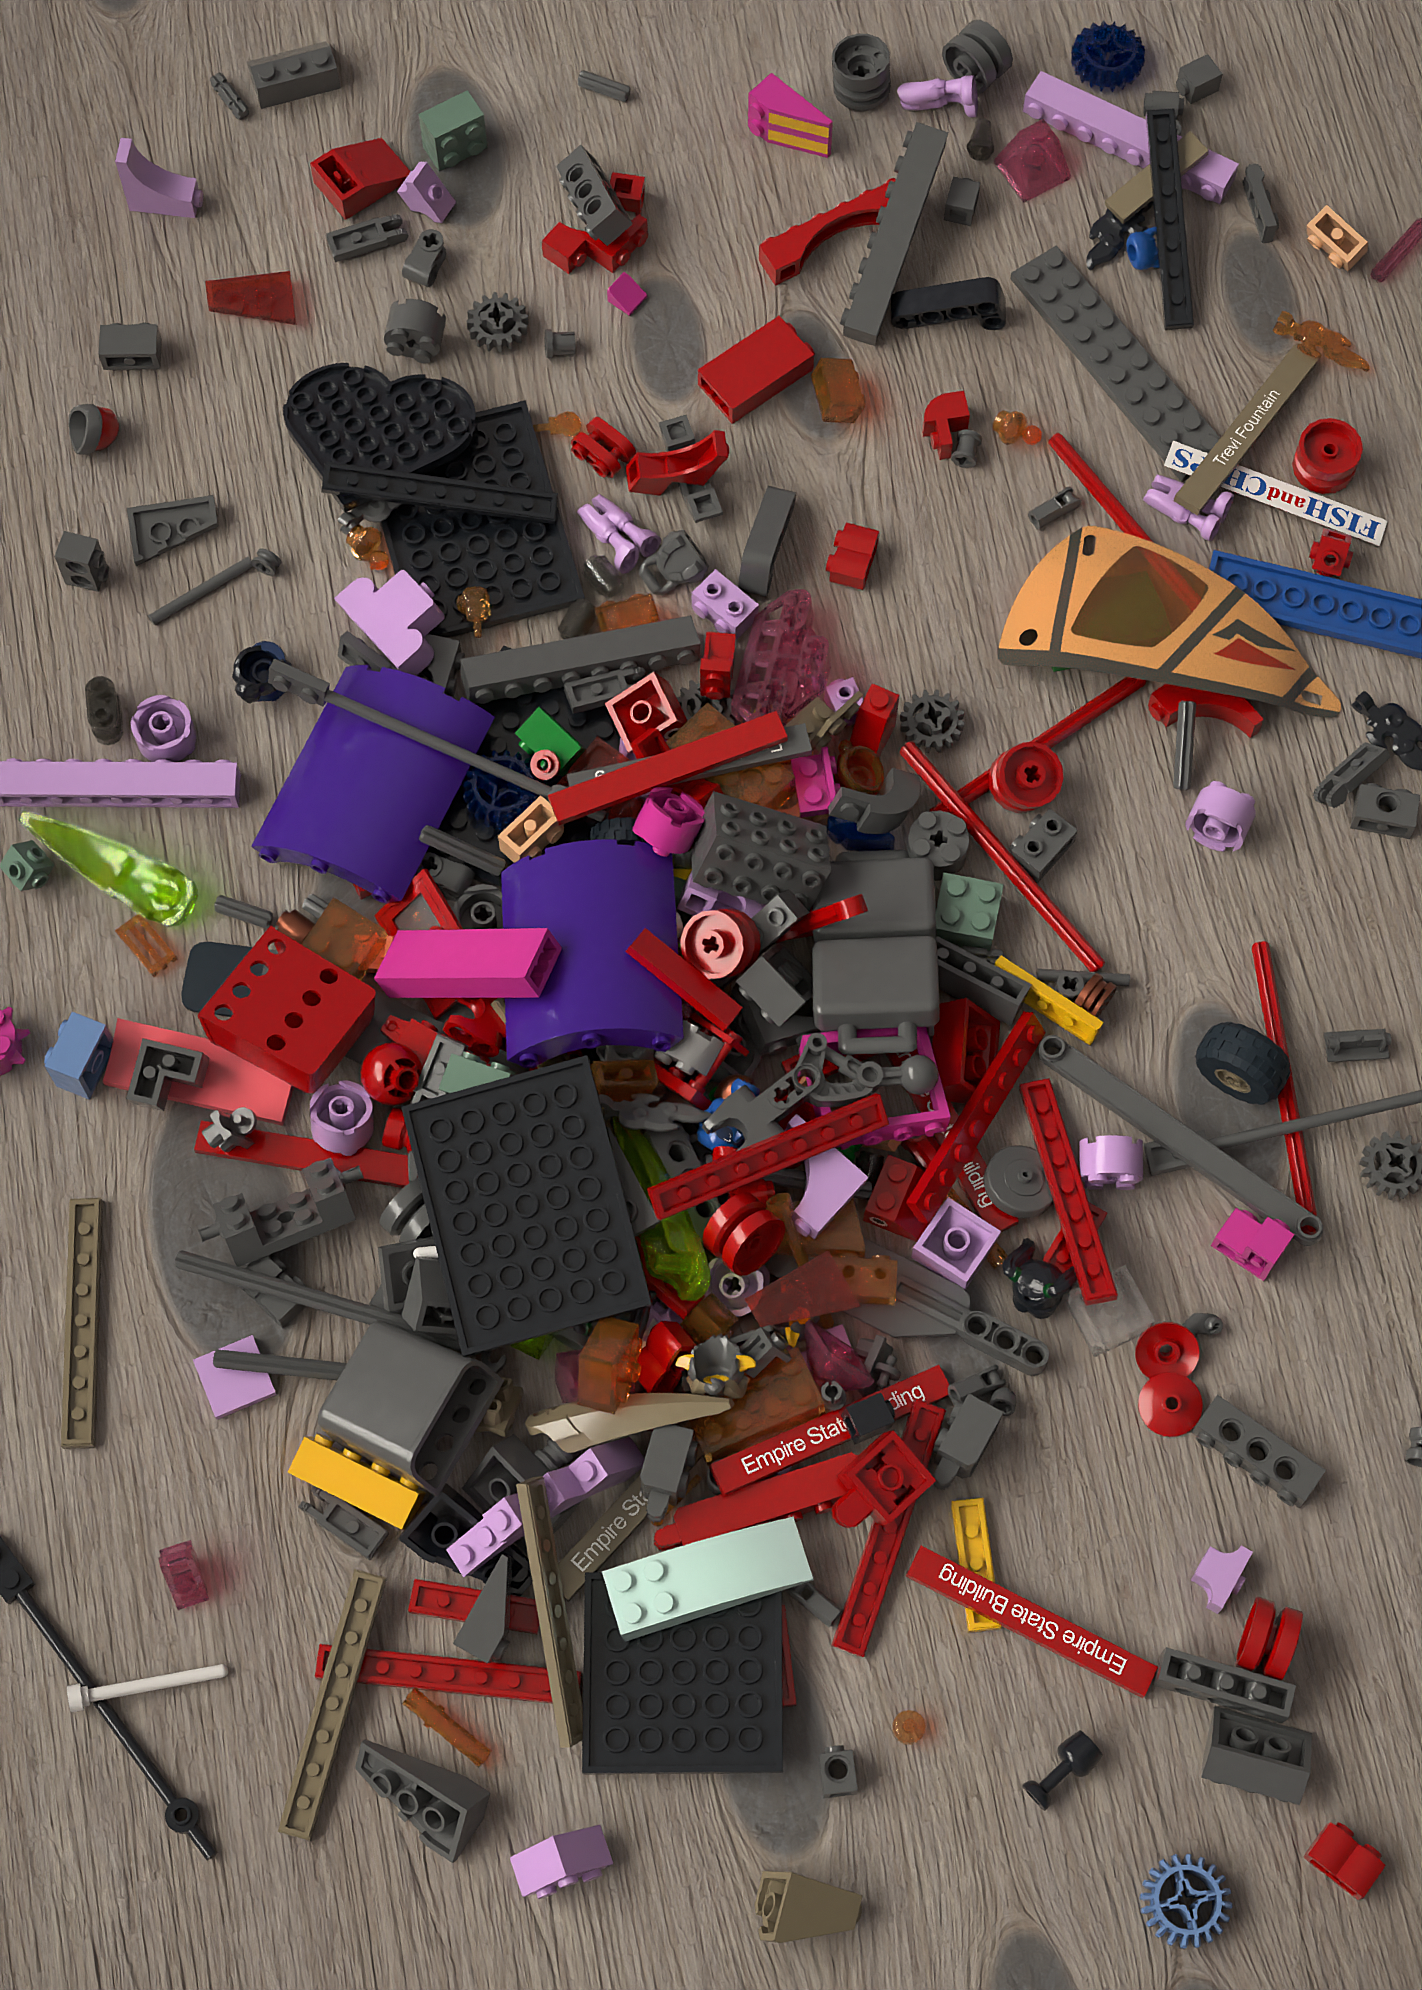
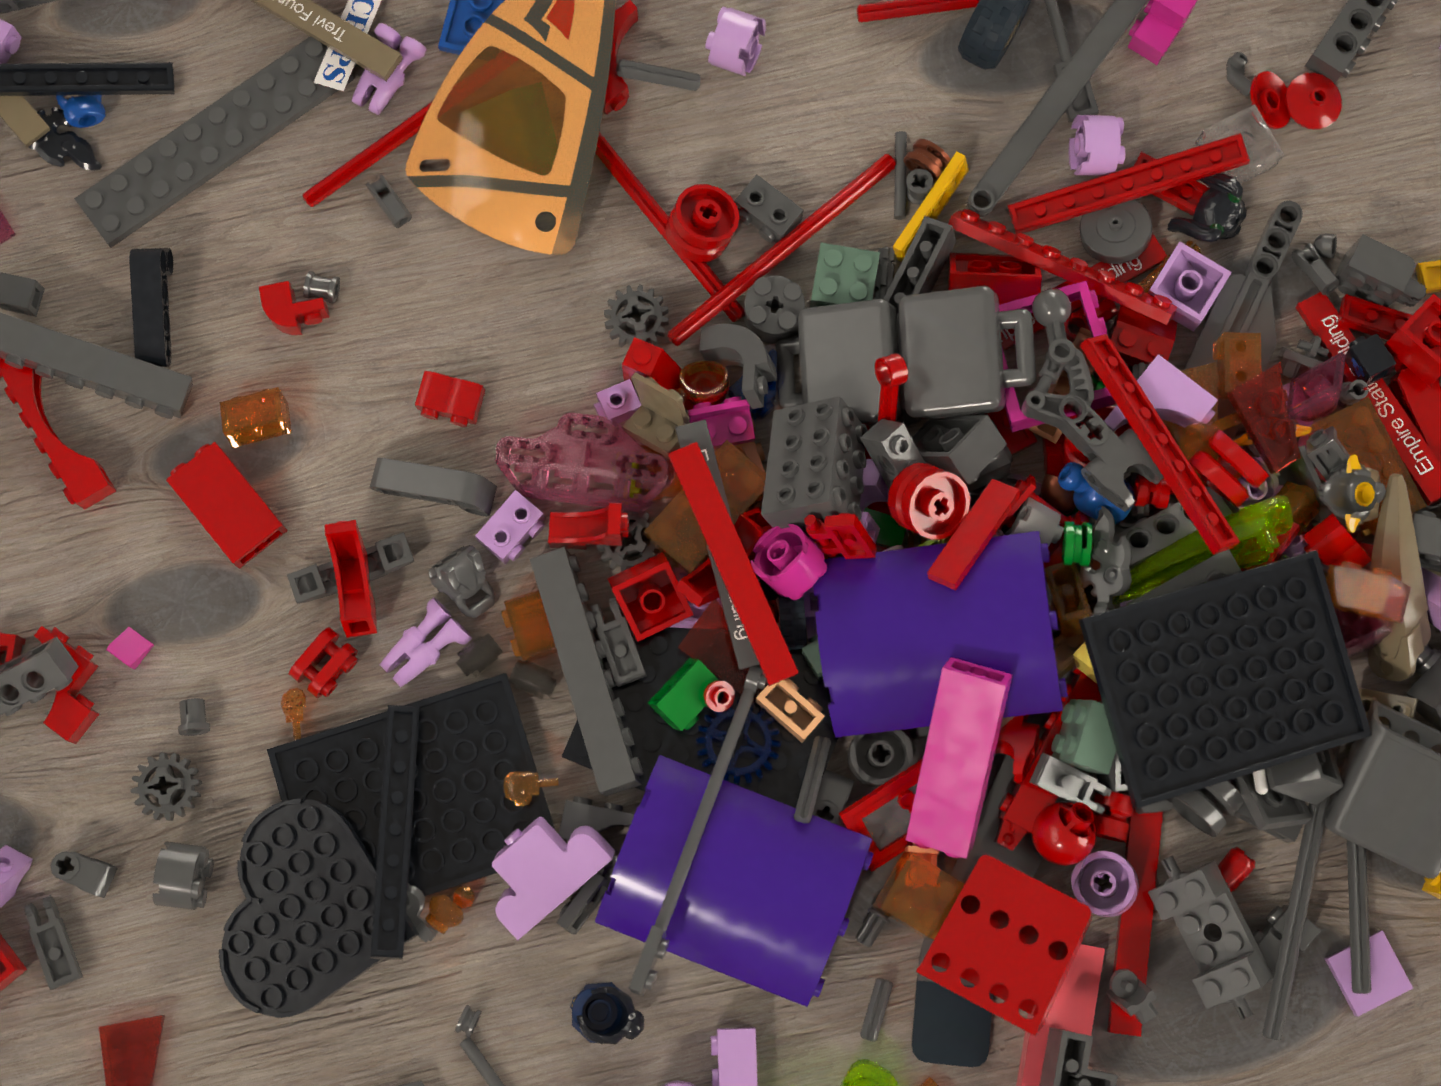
camera: 95 degrees left, 10 degrees up
copper brick [276,909,323,951] -> none
clear orange animal [993,410,1042,445] -> none
none -> red plate [804,513,877,559]
none -> green wheel [1062,521,1092,566]
none -> red piece [1218,847,1256,893]

